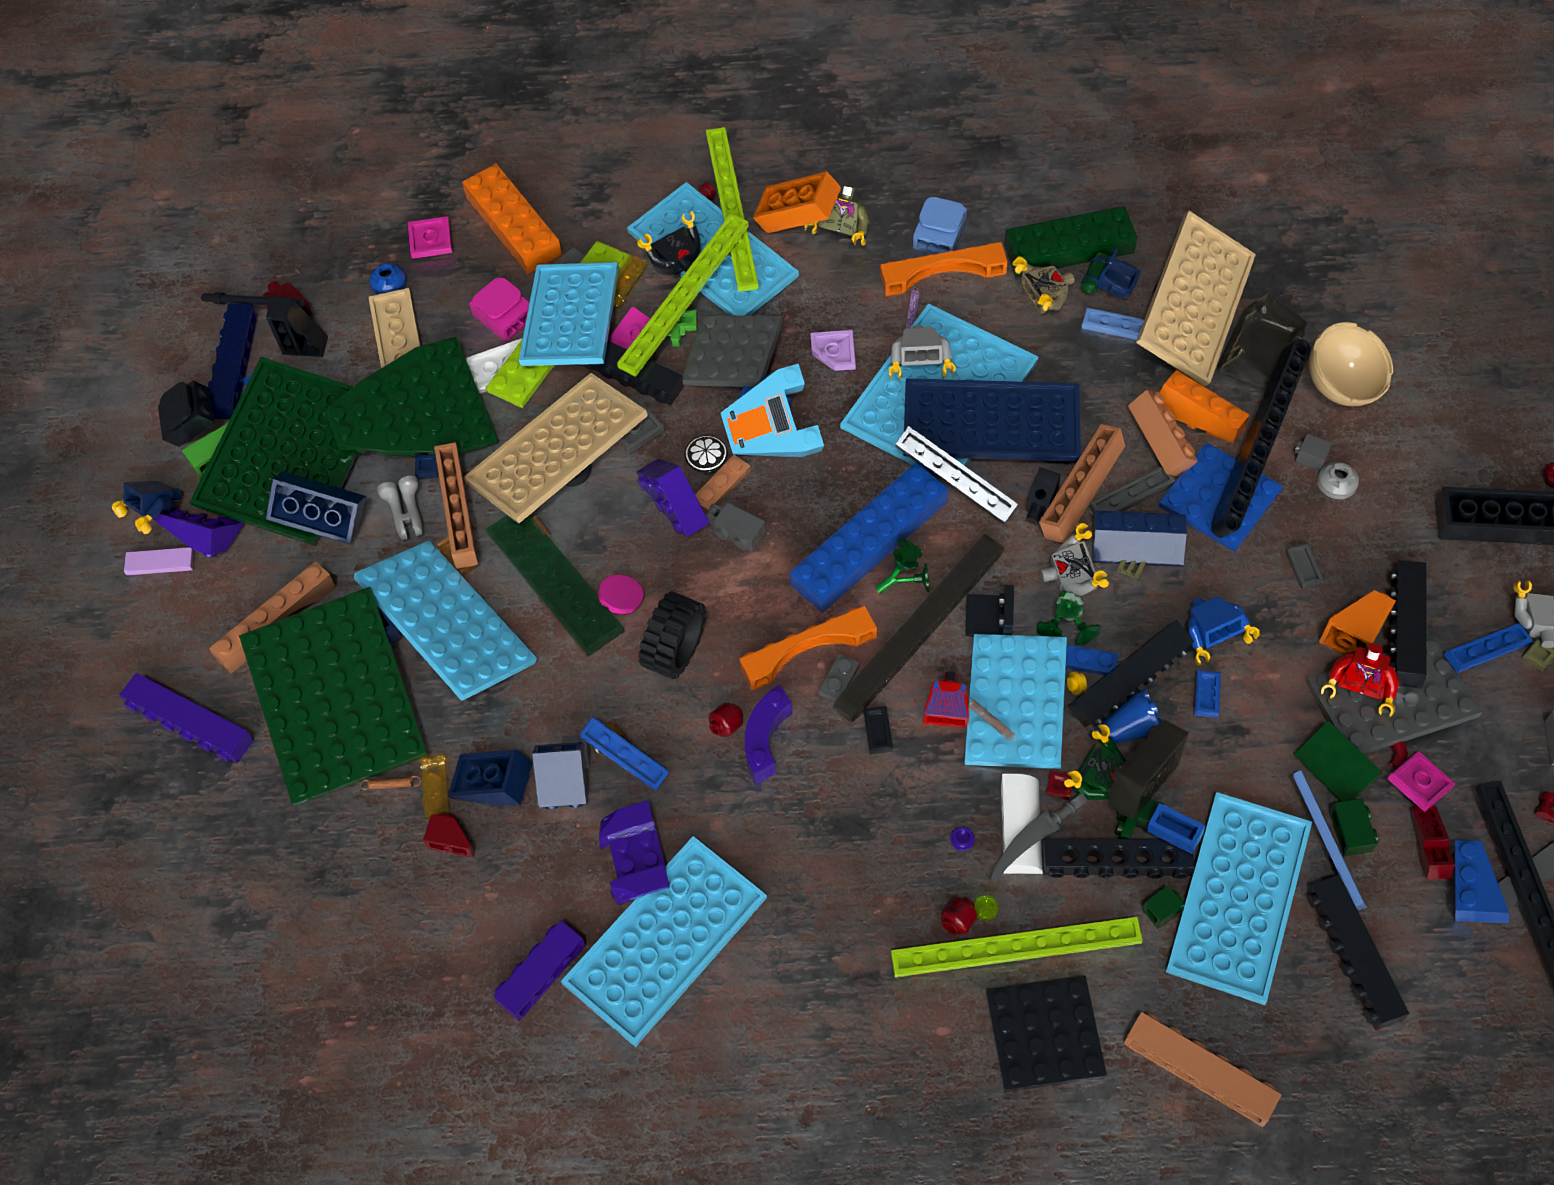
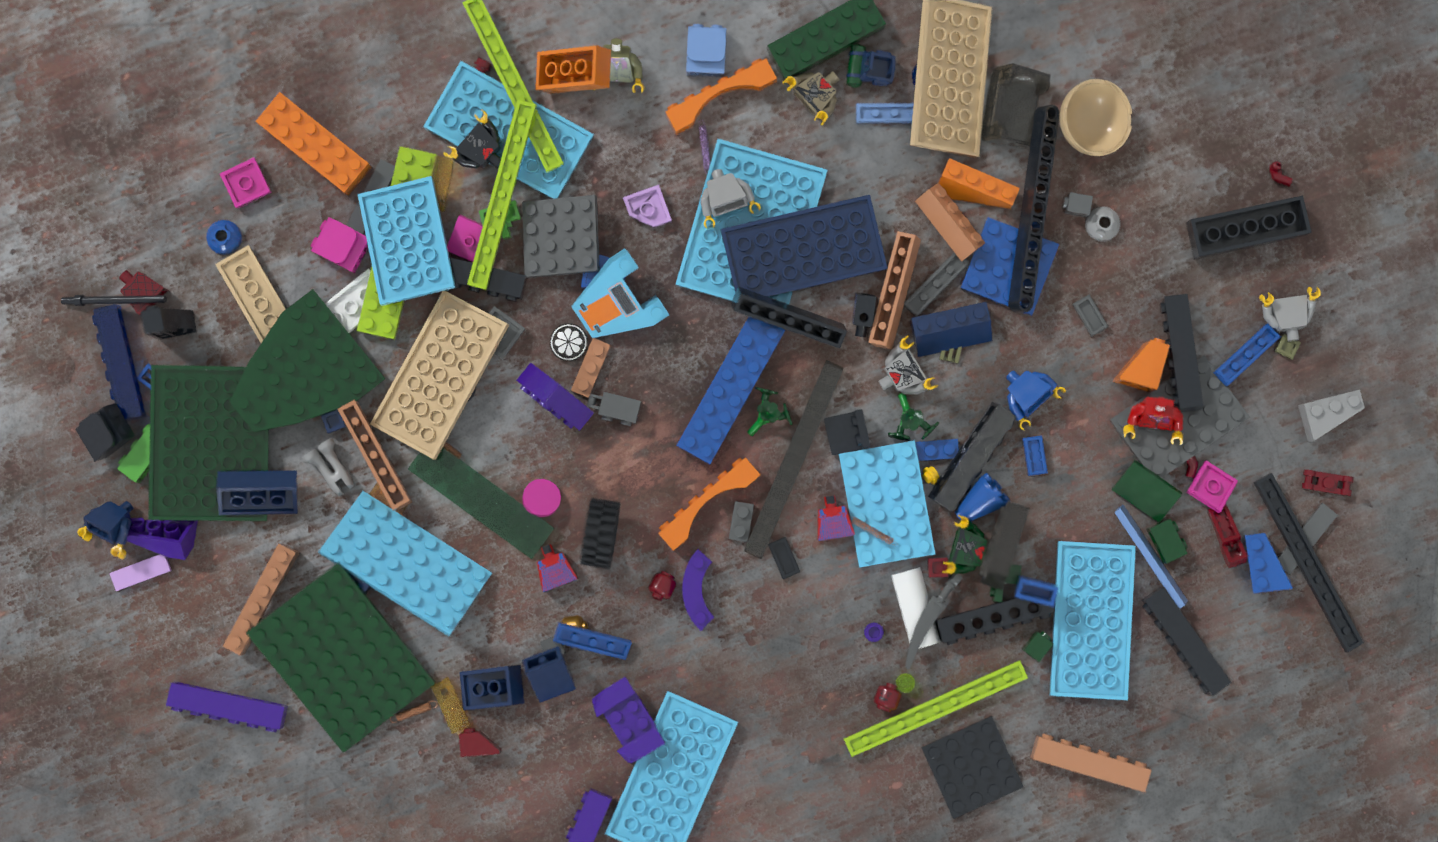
camera: 20 degrees left, 25 degrees up
none -> torso [537,544,579,592]

